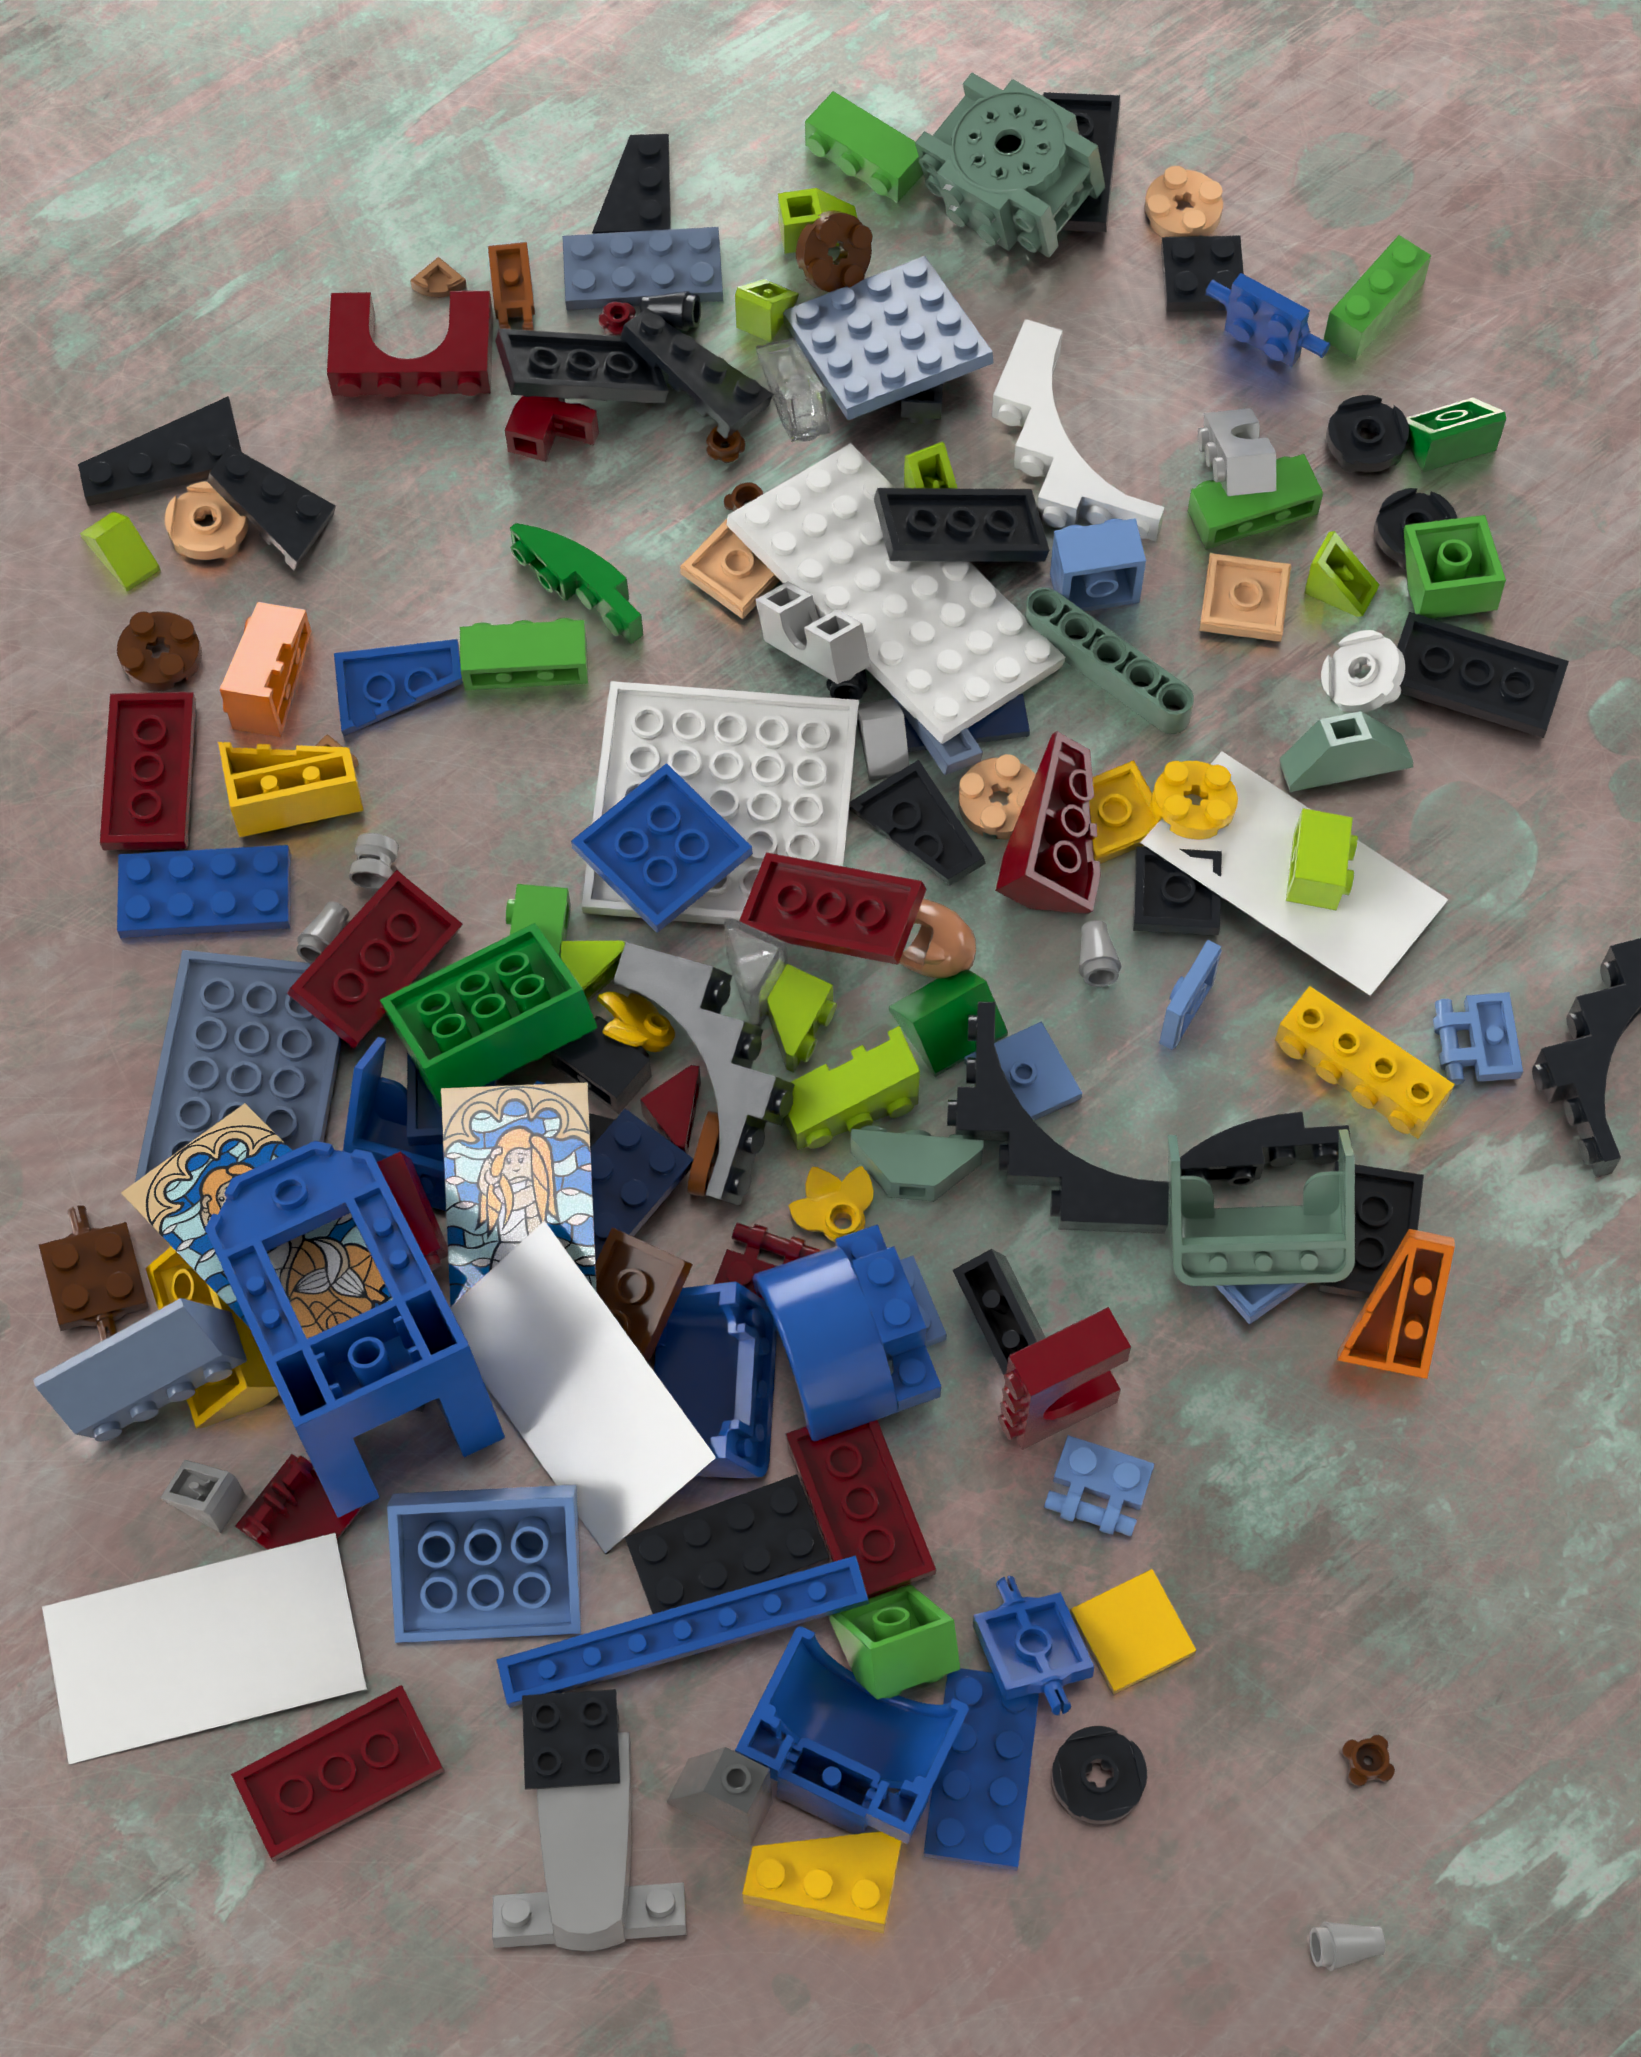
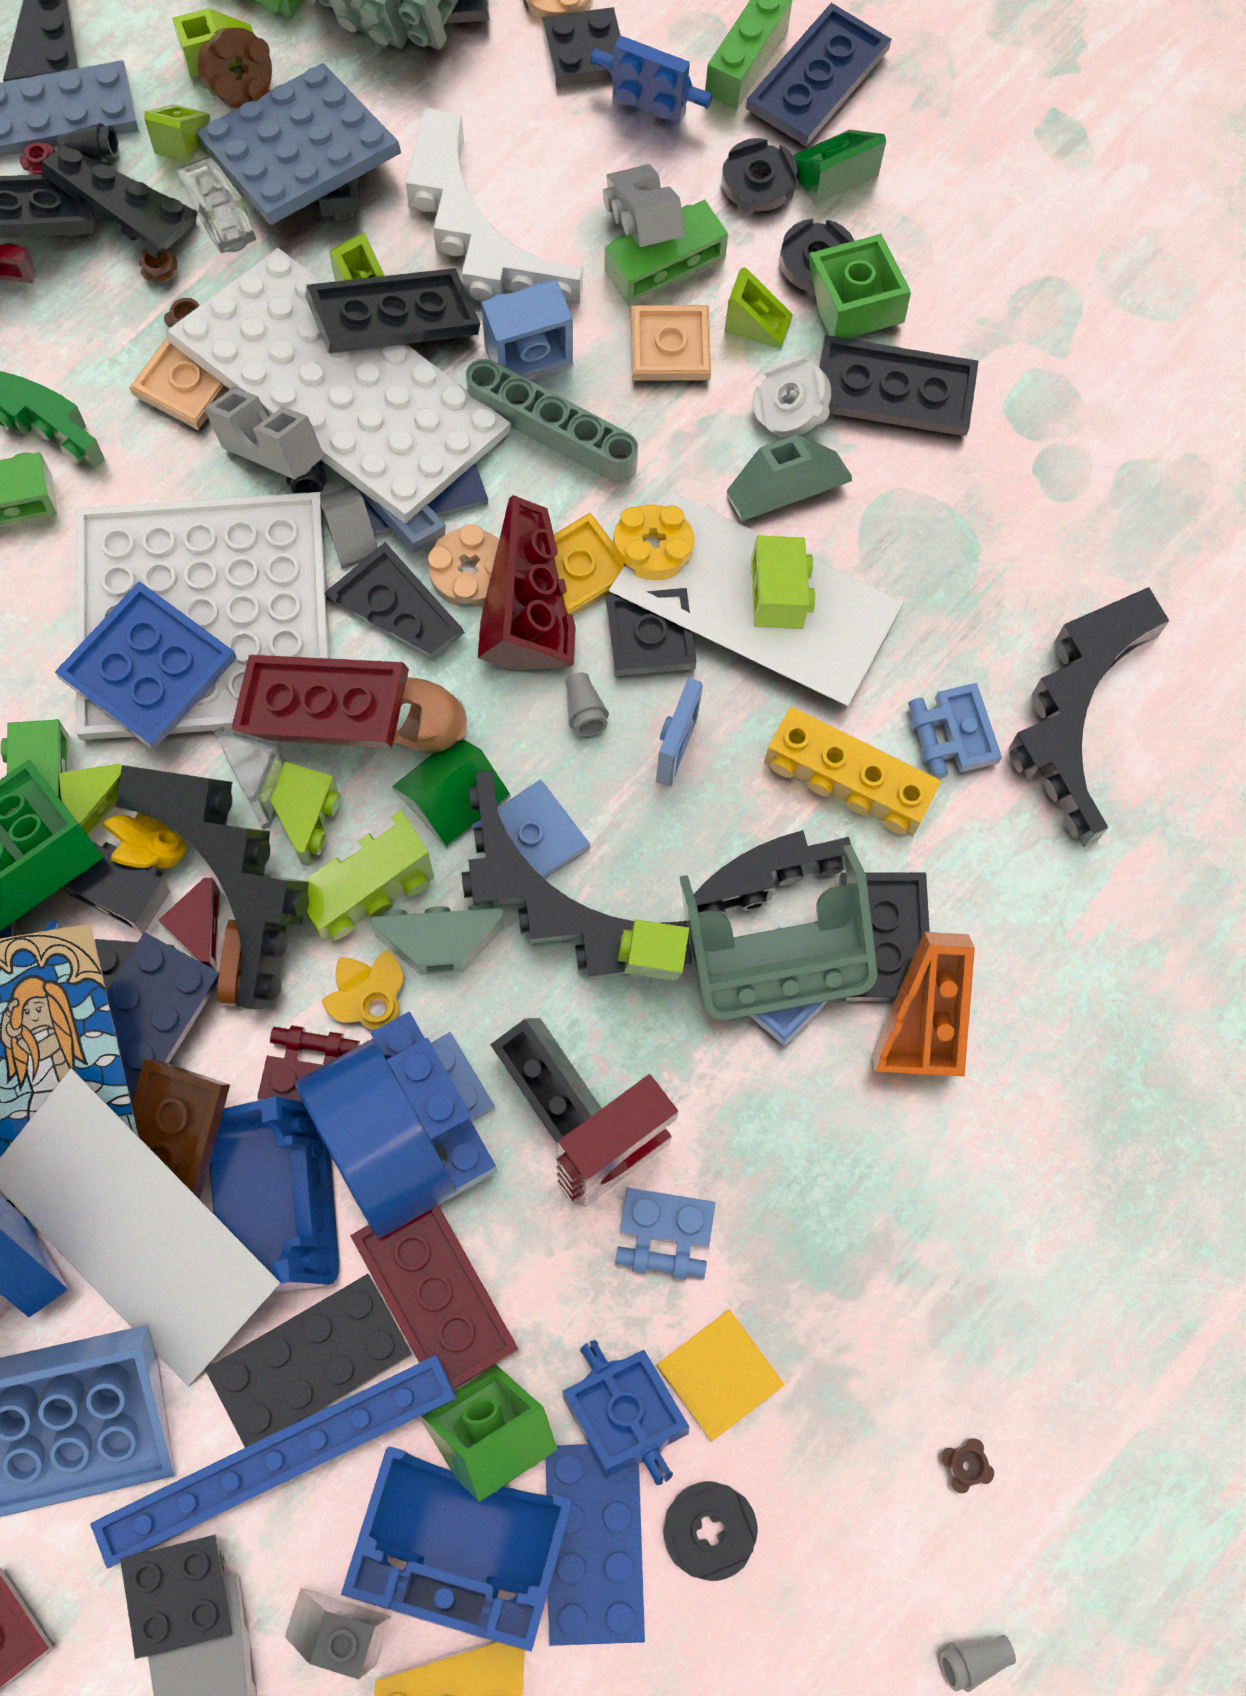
camera: 15 degrees left, 5 degrees up
none -> lime brick [618,919,689,981]
none -> dark blue plate [746,2,892,146]

